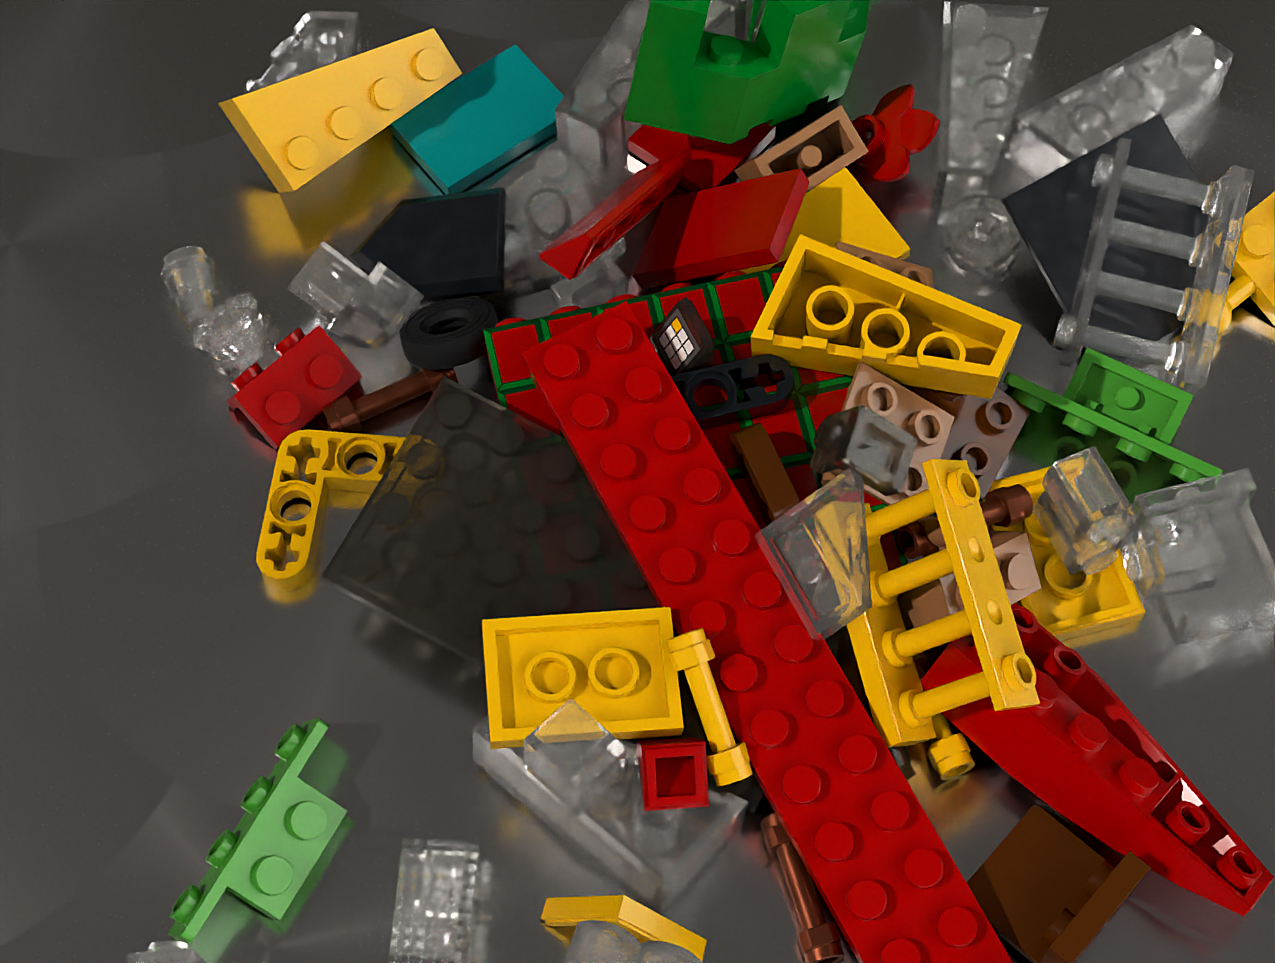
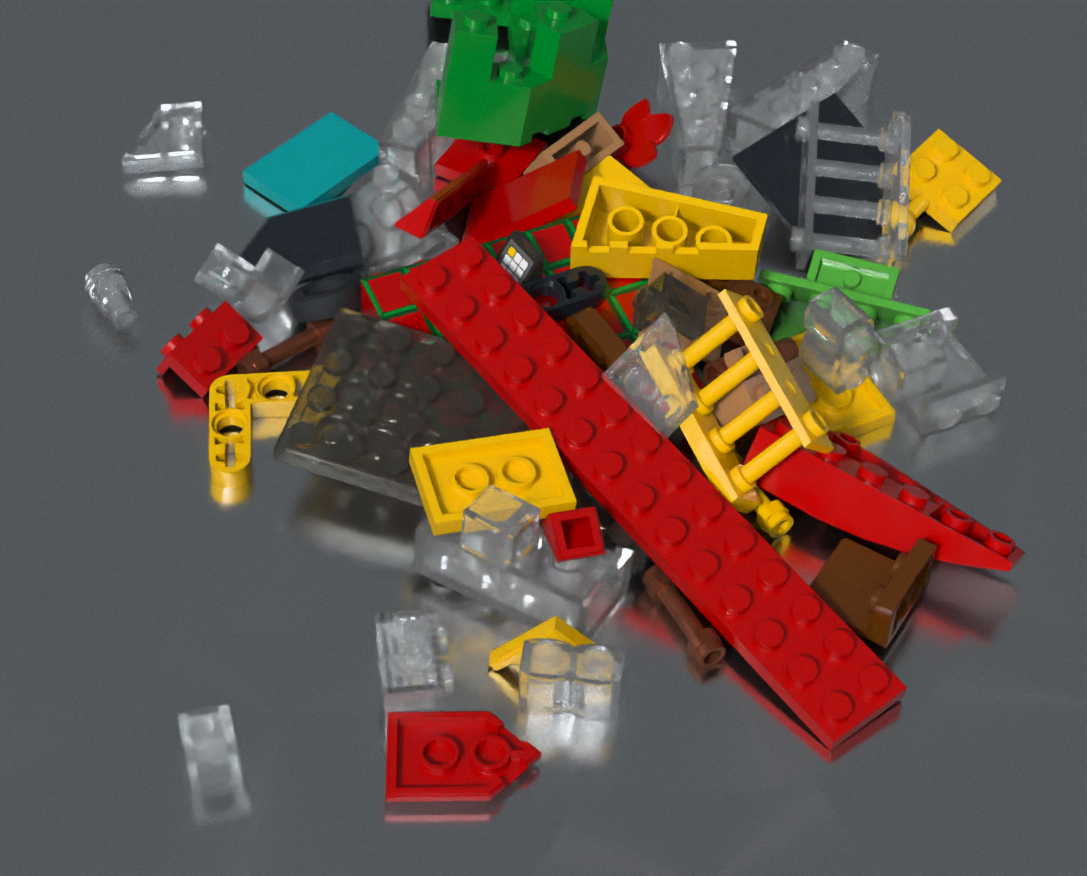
camera: 15 degrees left, 15 degrees down
bright green bracket [168,718,348,943] -> none
clear wheel [190,291,280,377] -> none
yellow wedge [218,28,463,193] -> none
yellow bar [667,628,753,786] -> none

